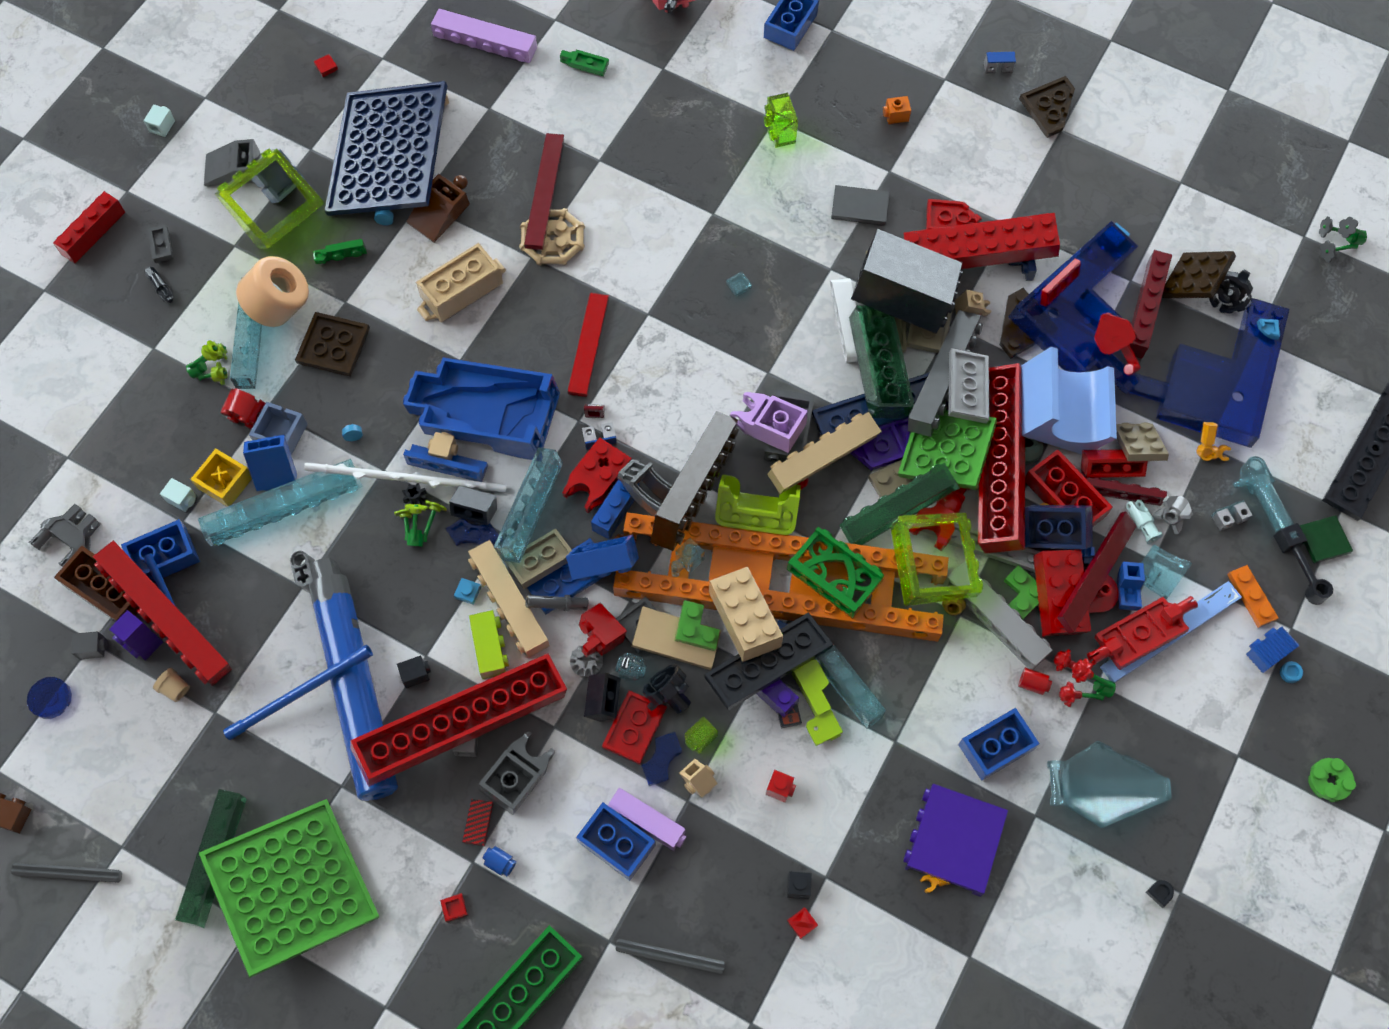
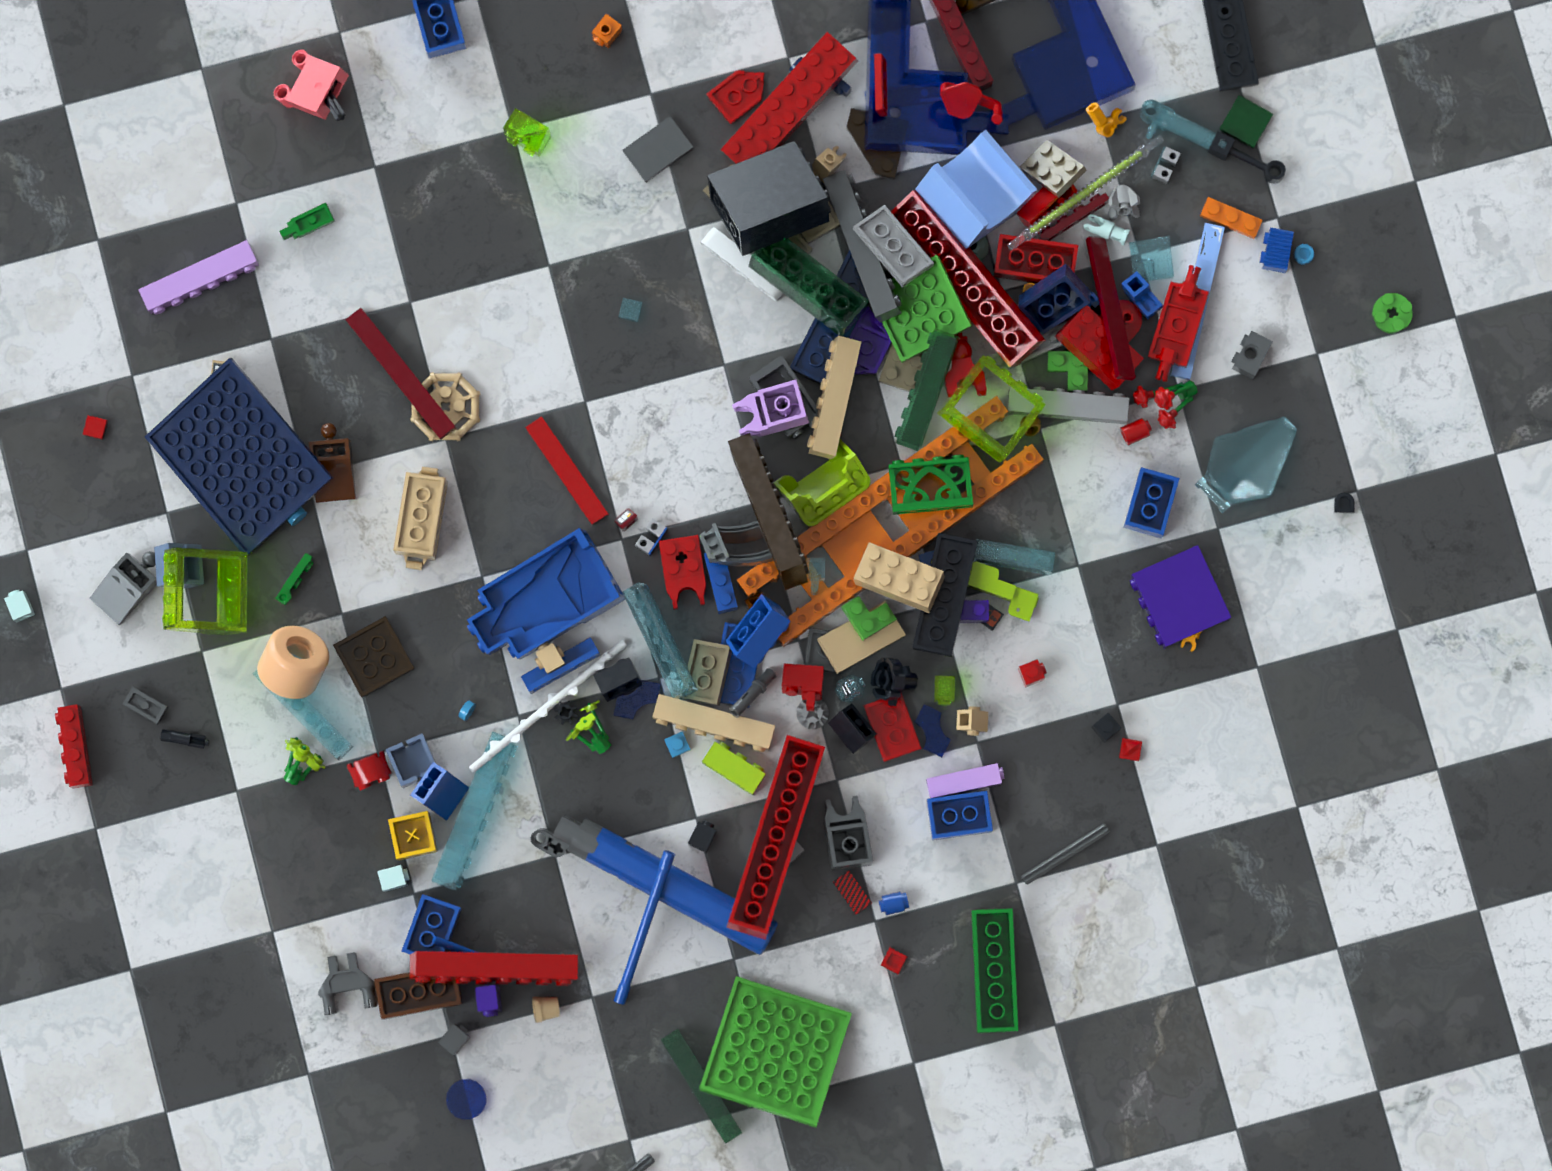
camera: 40 degrees left, 15 degrees up
none -> clear hose [1007,135,1164,251]
none -> dark grey brick [1231,331,1273,380]

